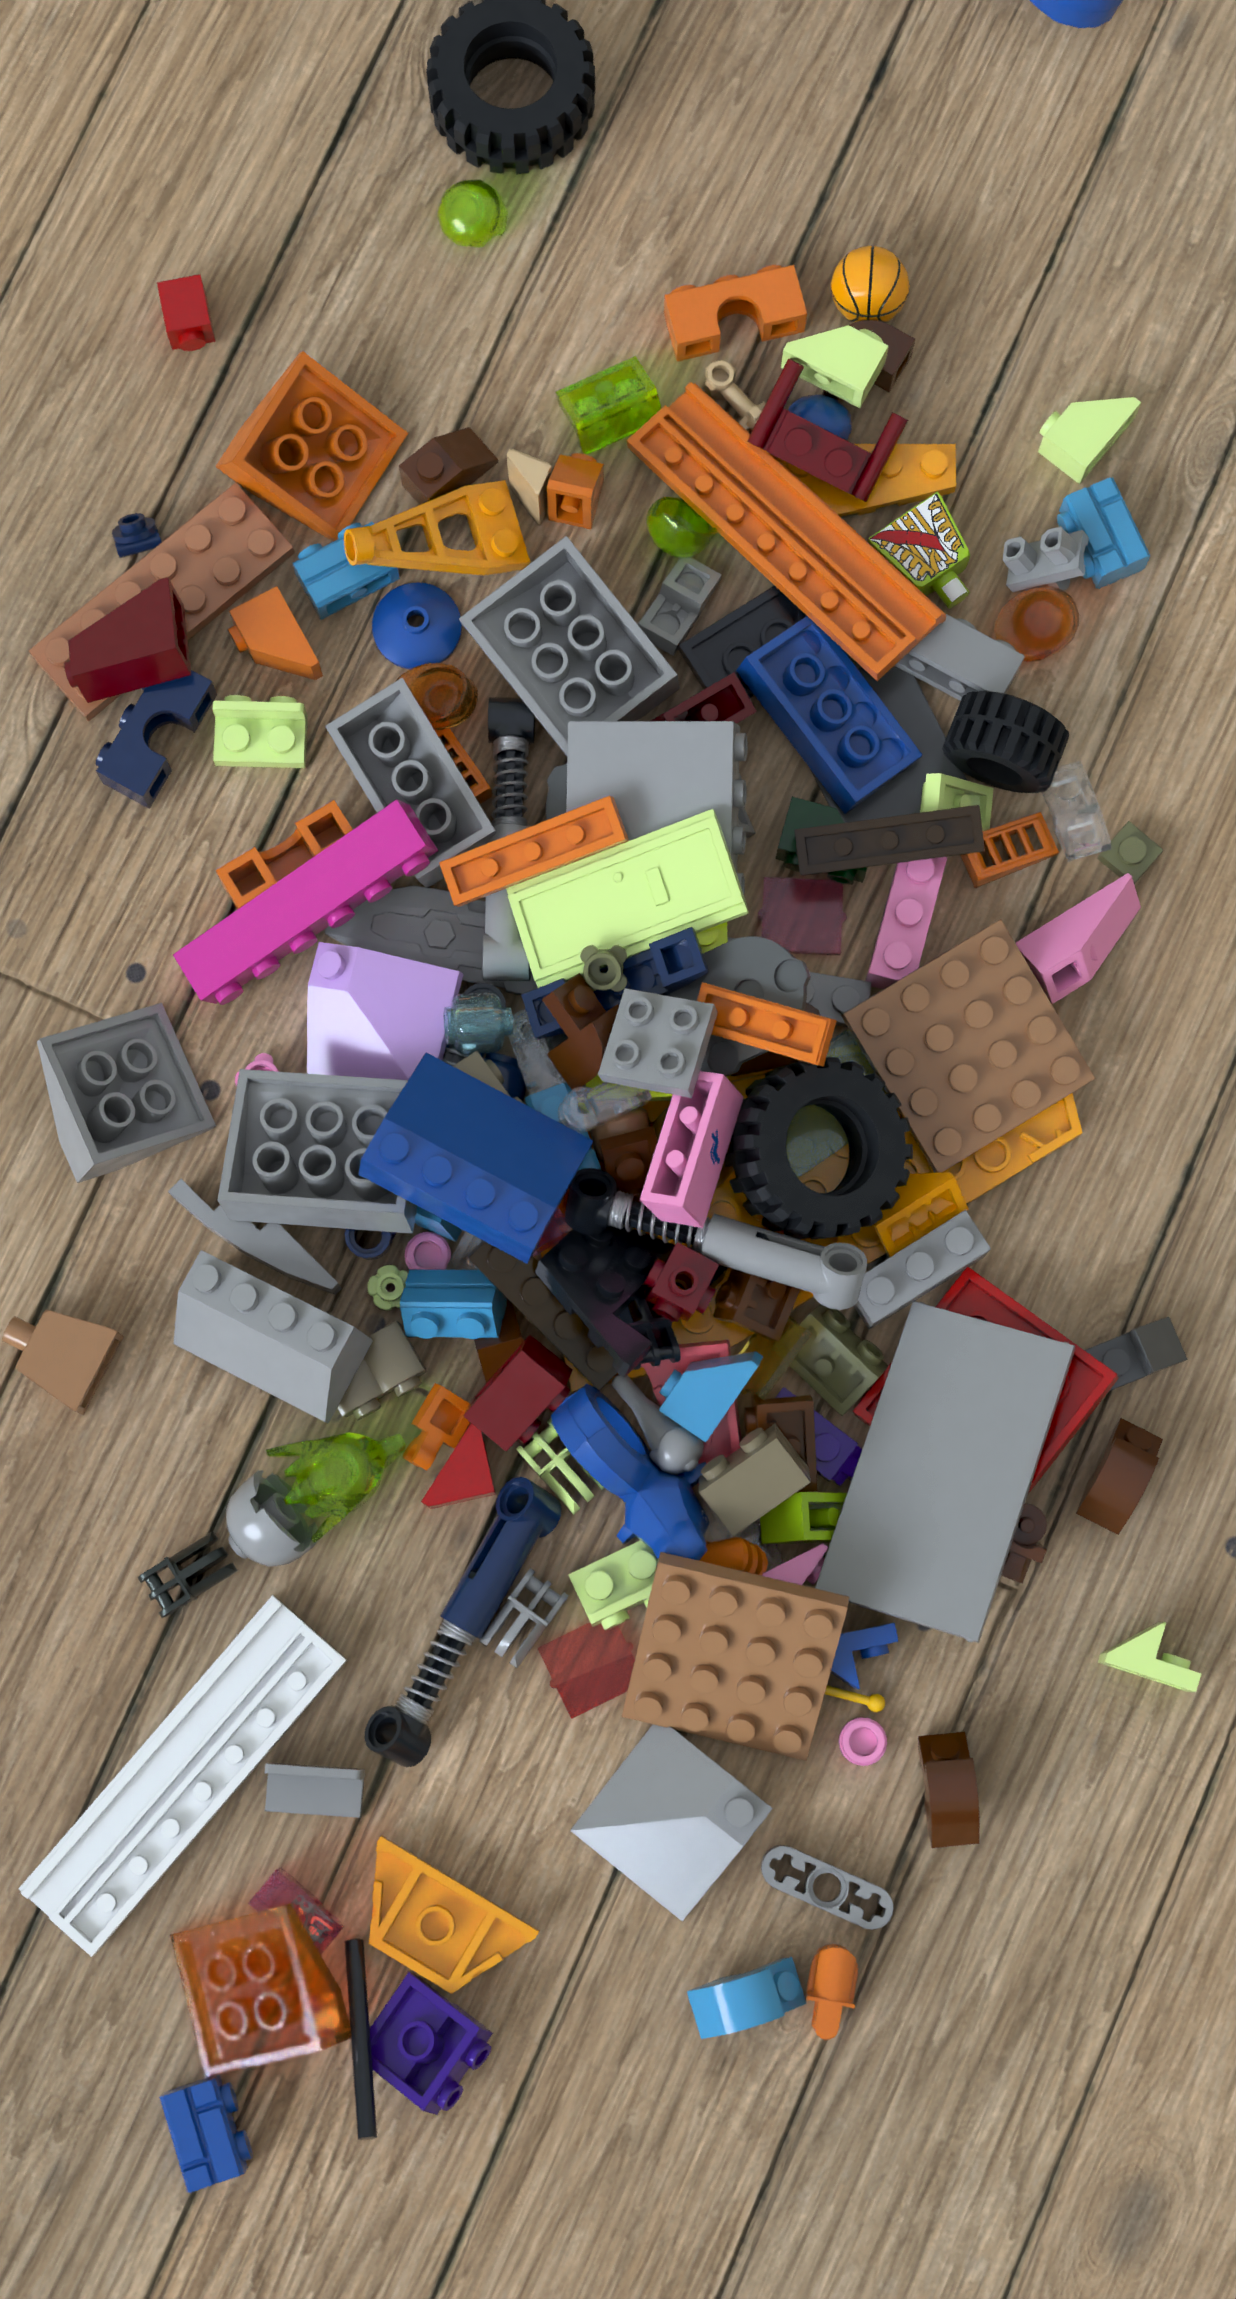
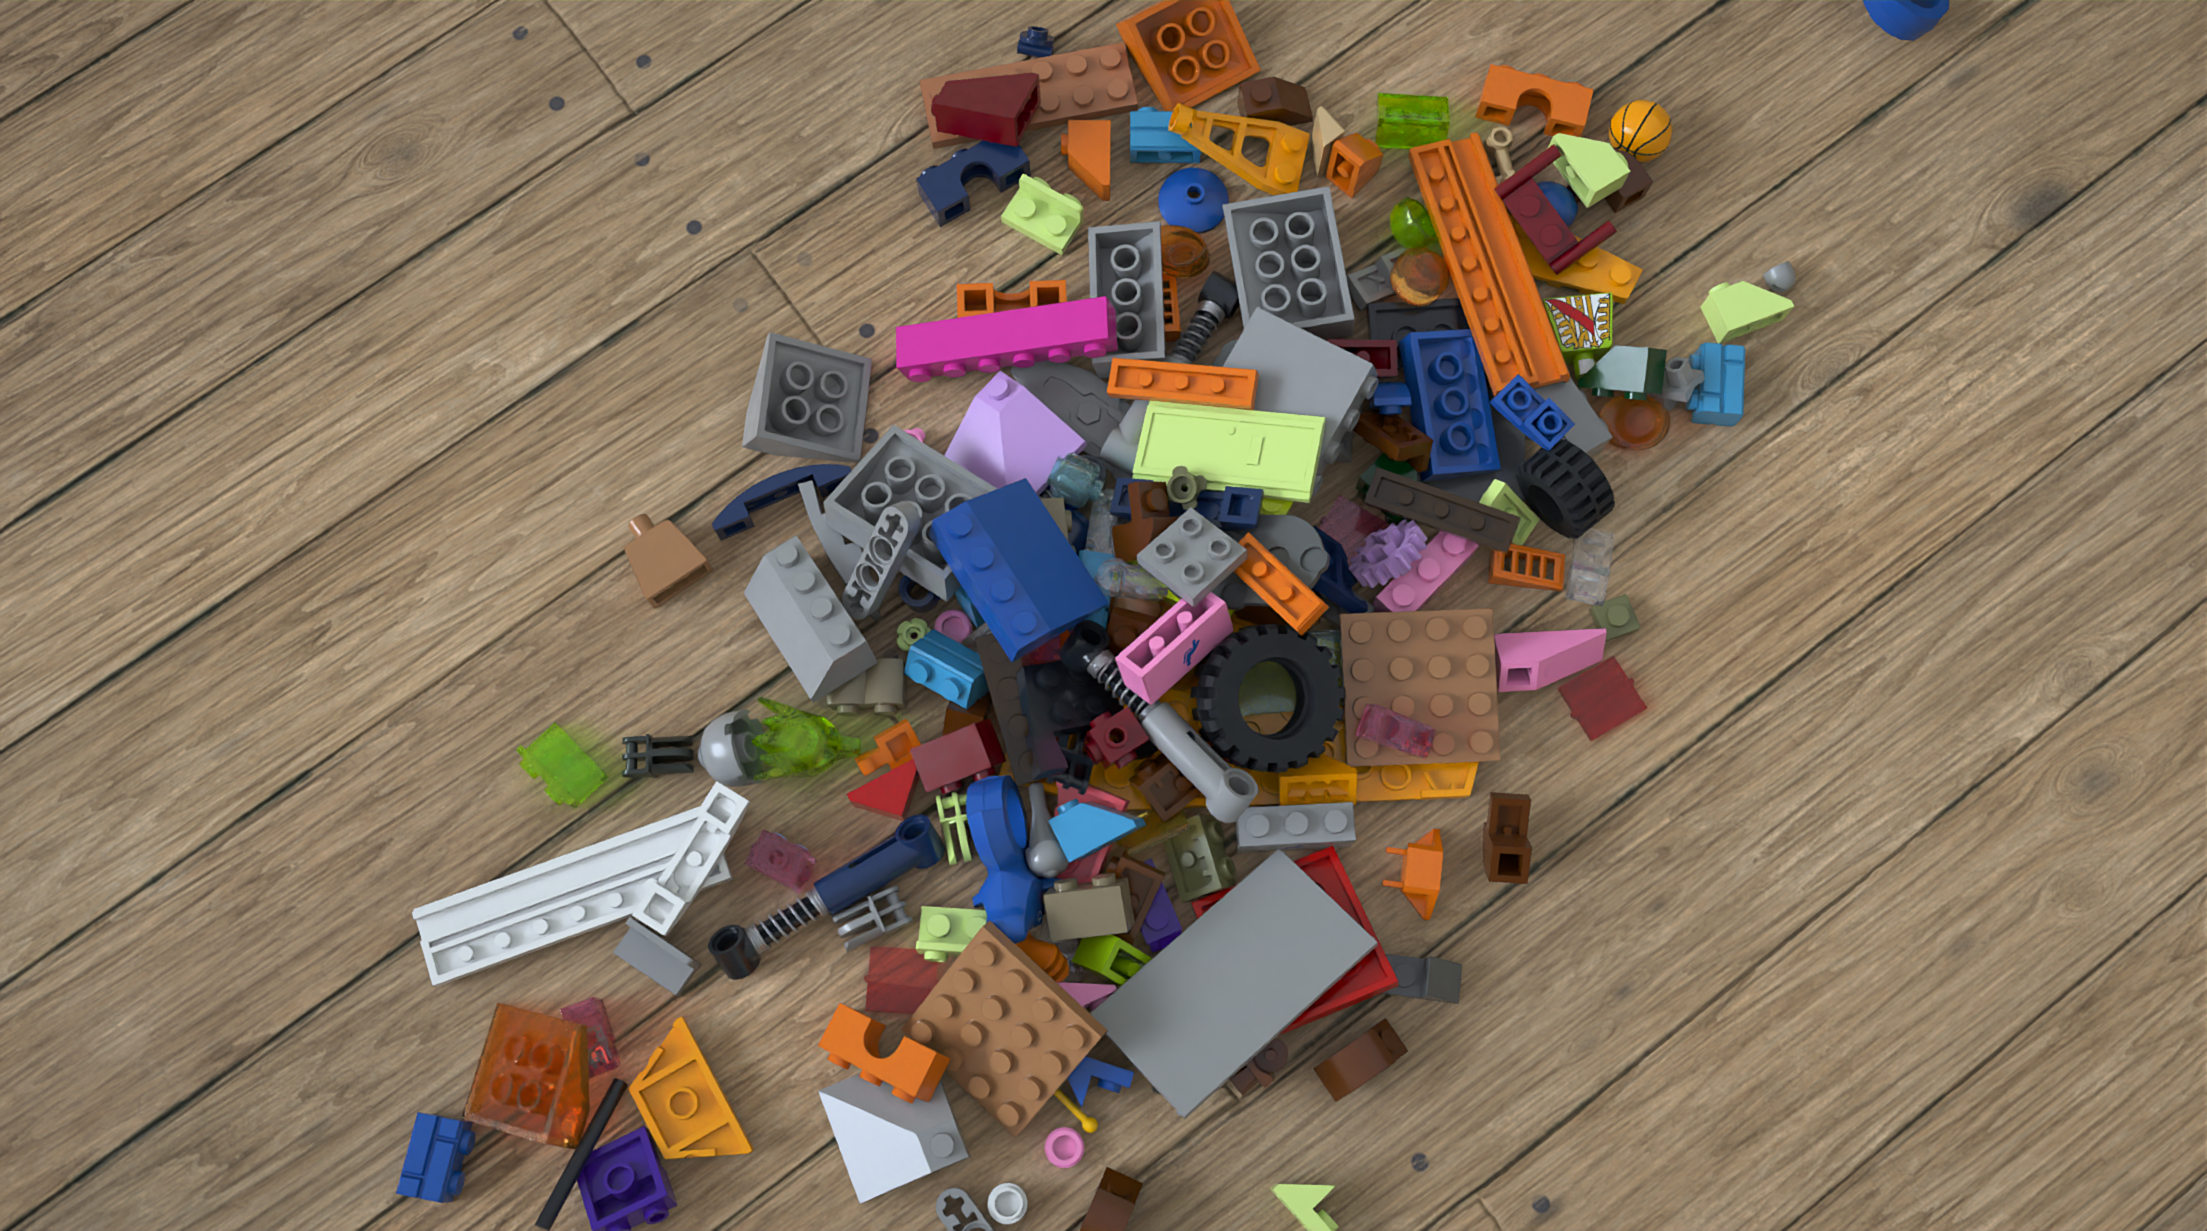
camera: 30 degrees right, 5 degrees down
none -> clear neon green bracket [516,722,608,809]
none -> white slope [632,781,750,936]
none -> dark blue slope [712,464,852,541]
none -> clear pink head [744,829,817,894]
none -> orange arch [818,1003,950,1104]
none -> light grey beam [842,501,921,620]
none -> white plate [988,1183,1028,1224]
none -> dark blue wing [1312,525,1368,614]
none -> lavender gear [1349,519,1428,588]
none -> reddish brown bracket [1353,409,1433,473]
none -> clear pink leg [1355,704,1437,760]
none -> blue slope [1369,382,1412,415]
none -> orange piece [1382,829,1443,920]
none -> clear orange hat [1390,247,1450,306]
none -> reddish brown brick [1483,792,1532,884]
none -> blue slope [1489,374,1575,451]
none -> clear red piece [1558,656,1647,741]
none -> slope [1578,345,1667,400]
none -> light grey hinge [1763,261,1796,292]

